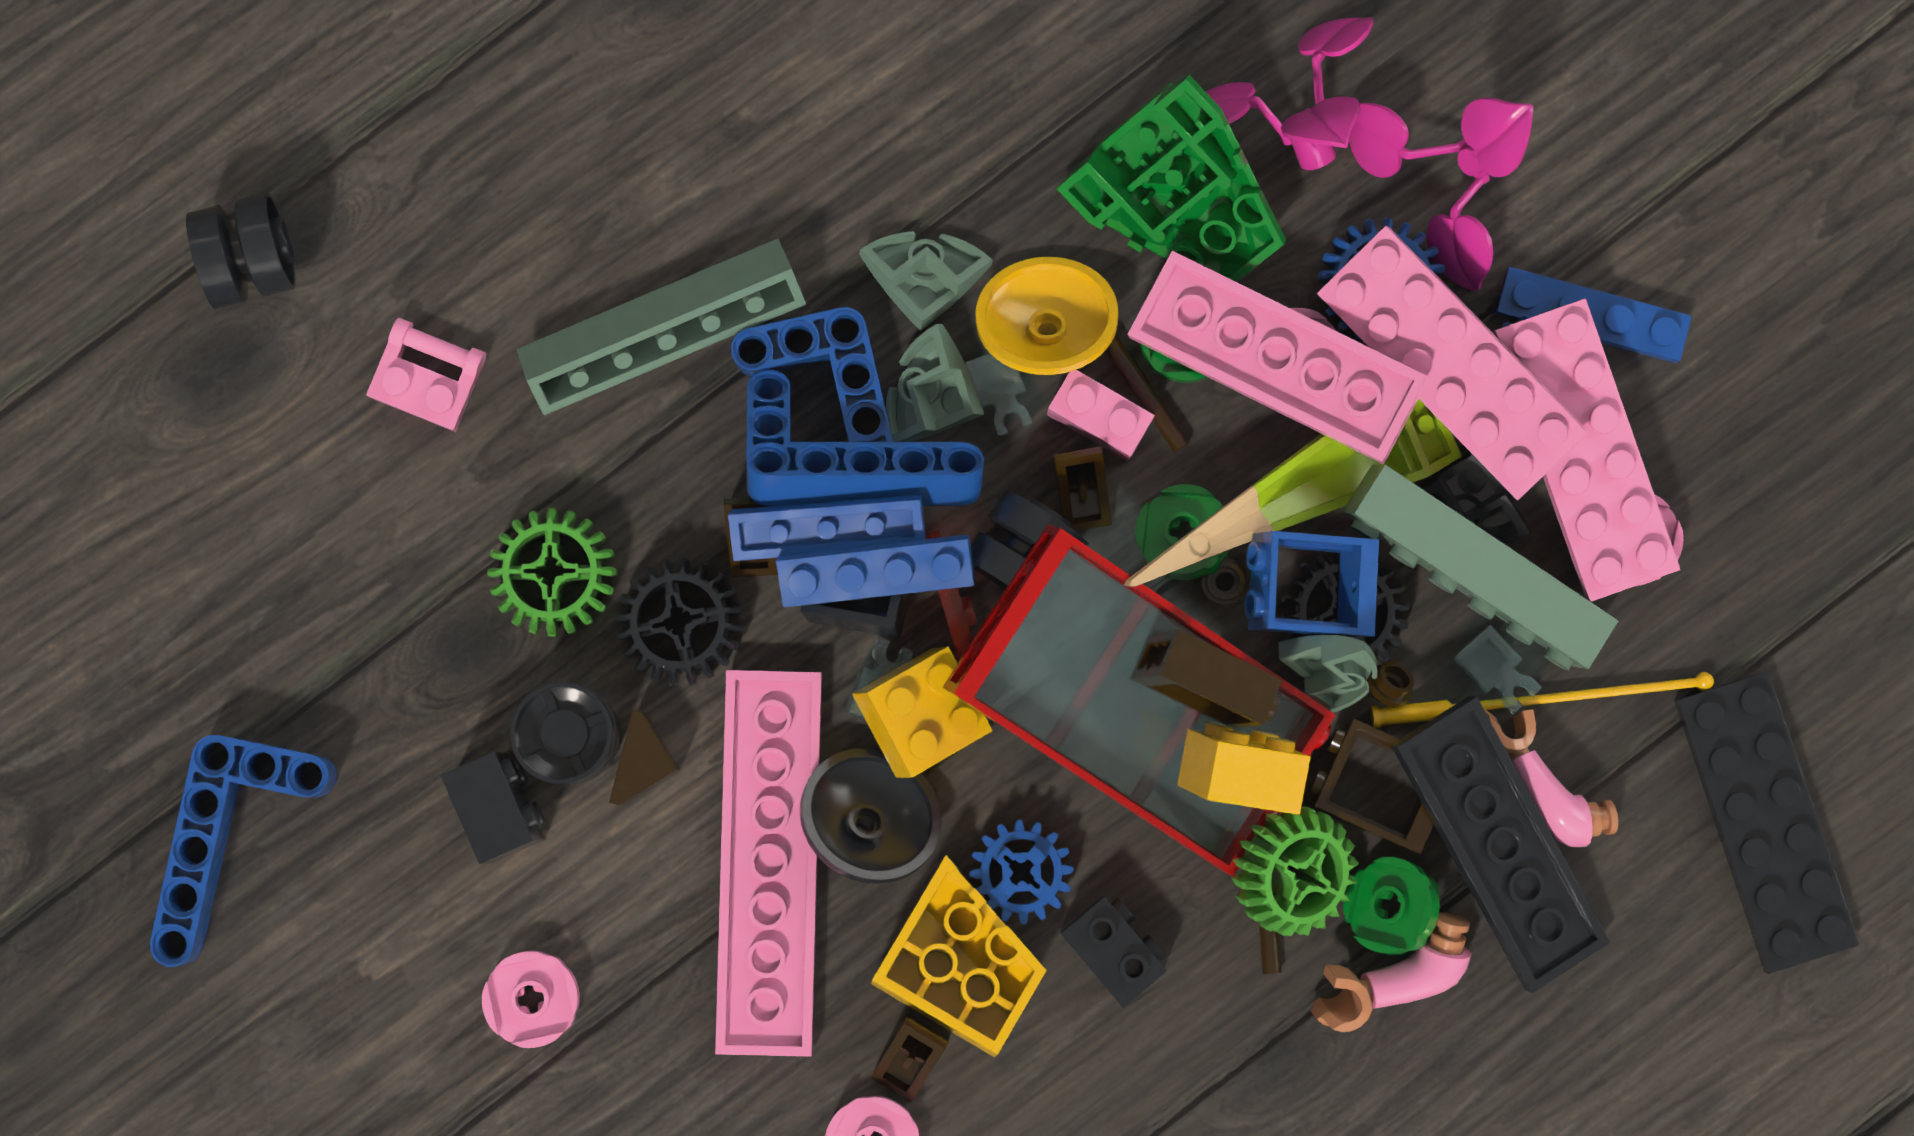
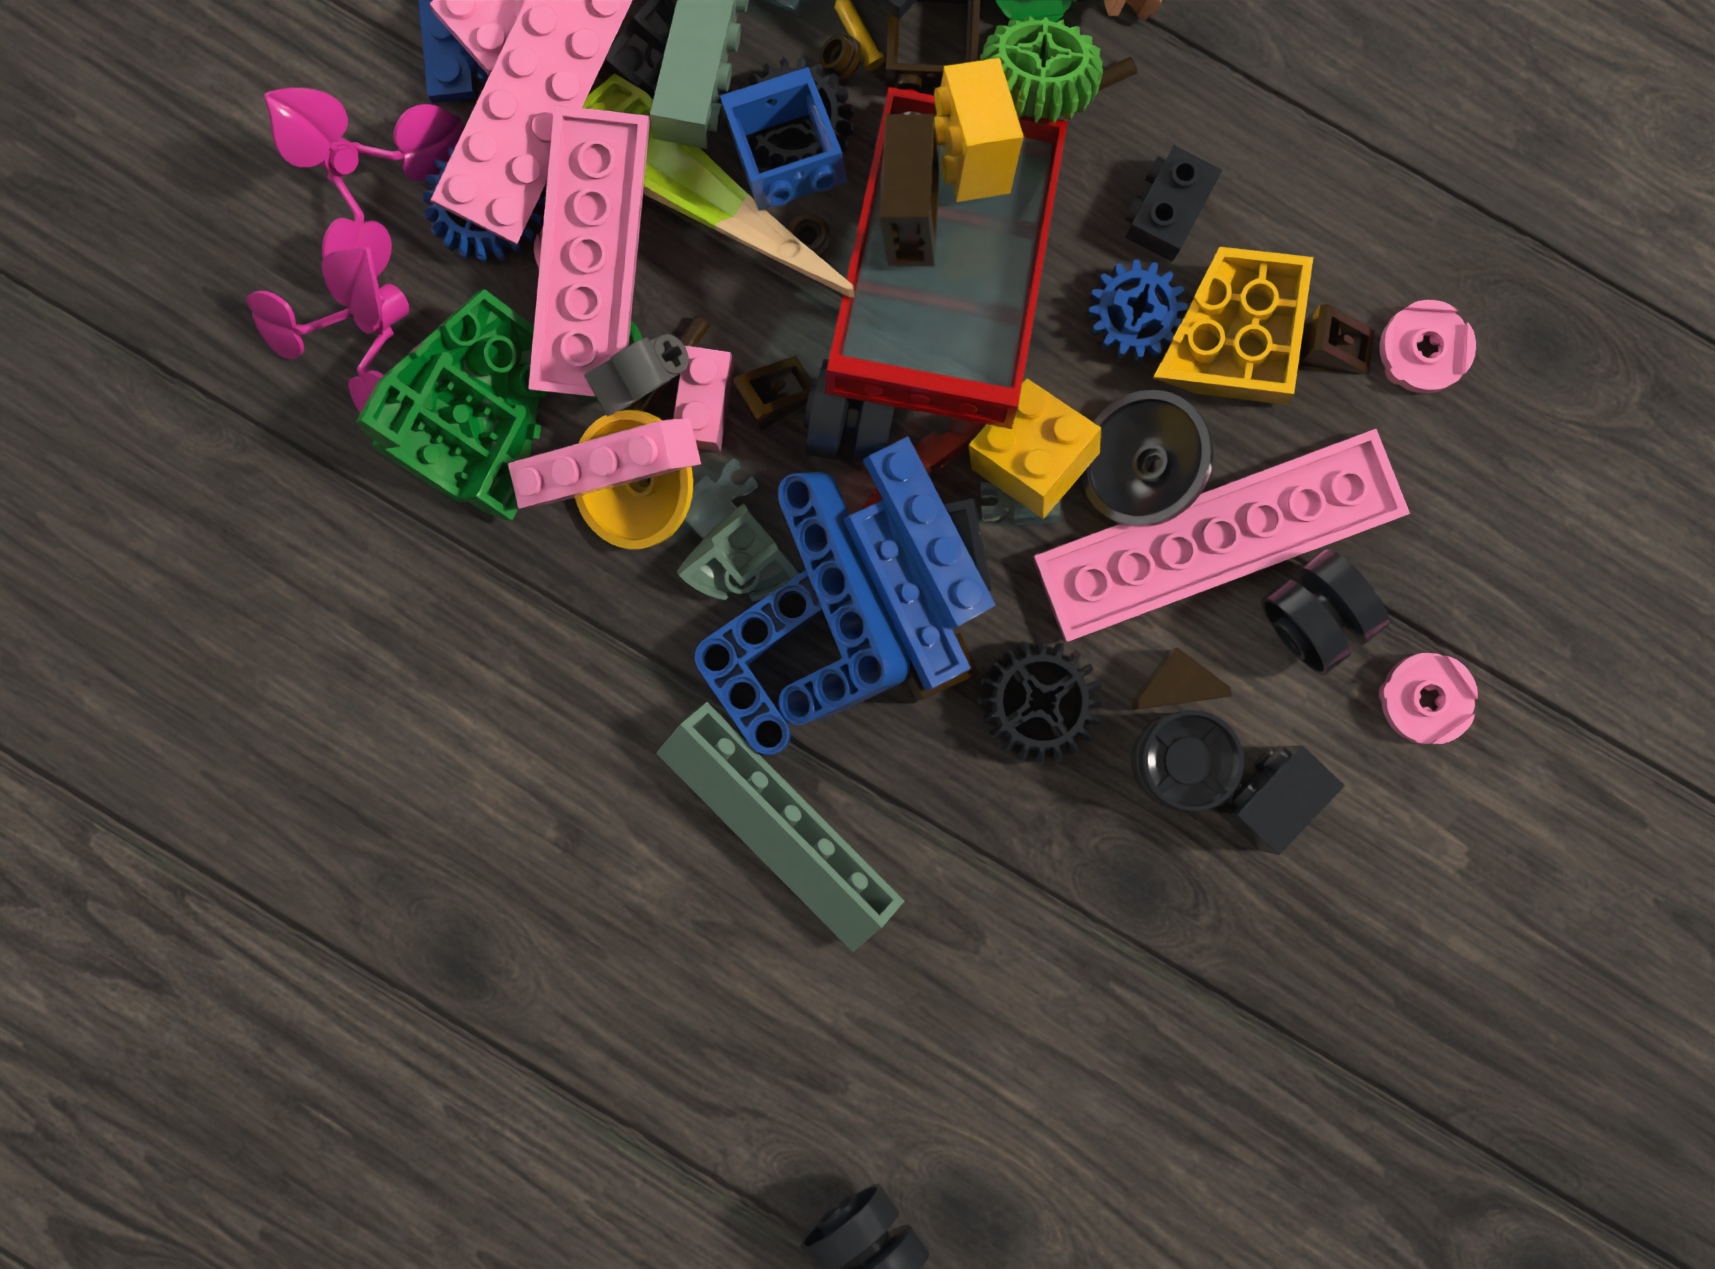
camera: 115 degrees left, 0 degrees up
blue beam [150,735,337,967] -> none
bright pink plate [366,318,487,432] -> none
bright green gear [487,508,617,637] -> none
sand green brick [859,231,993,331] -> none
green plate [1135,484,1229,580] -> none
sand green brick [1279,635,1377,713] -> none
none -> bright pink brick [508,418,701,509]
none -> dark grey piece [584,334,689,417]
none -> black wheel [1261,550,1390,675]

